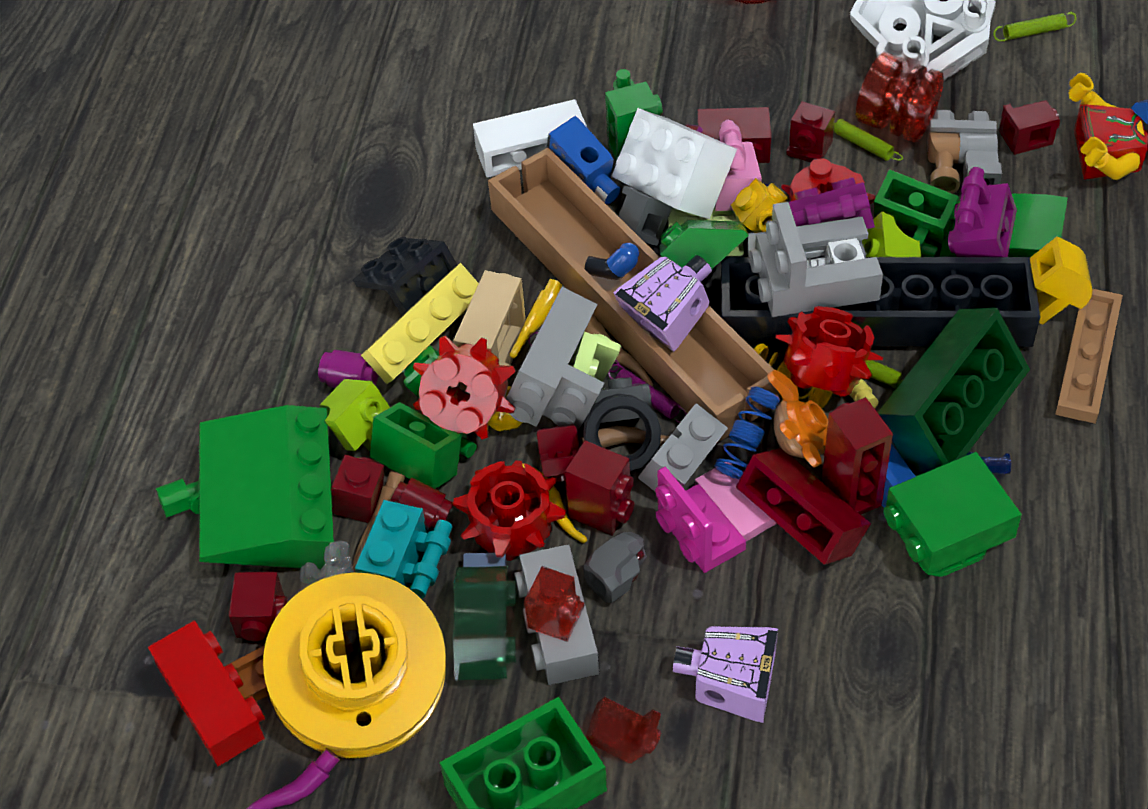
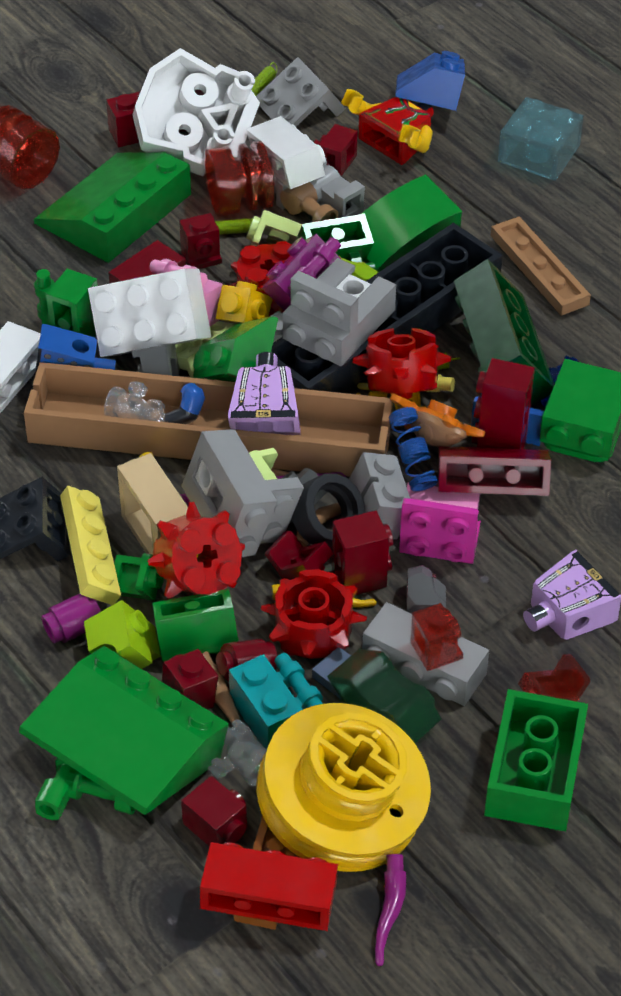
camera: 50 degrees left, 5 degrees down
magenta brick [948,167,1017,257] -> none
yellow brick [1030,236,1093,325] -> none
none -> green slope [34,152,191,263]
none -> clear piece [104,381,165,422]
none -> white brick [246,116,326,189]
none -> yellowish green bracket [246,210,302,246]
none -> light grey bracket [256,57,346,126]

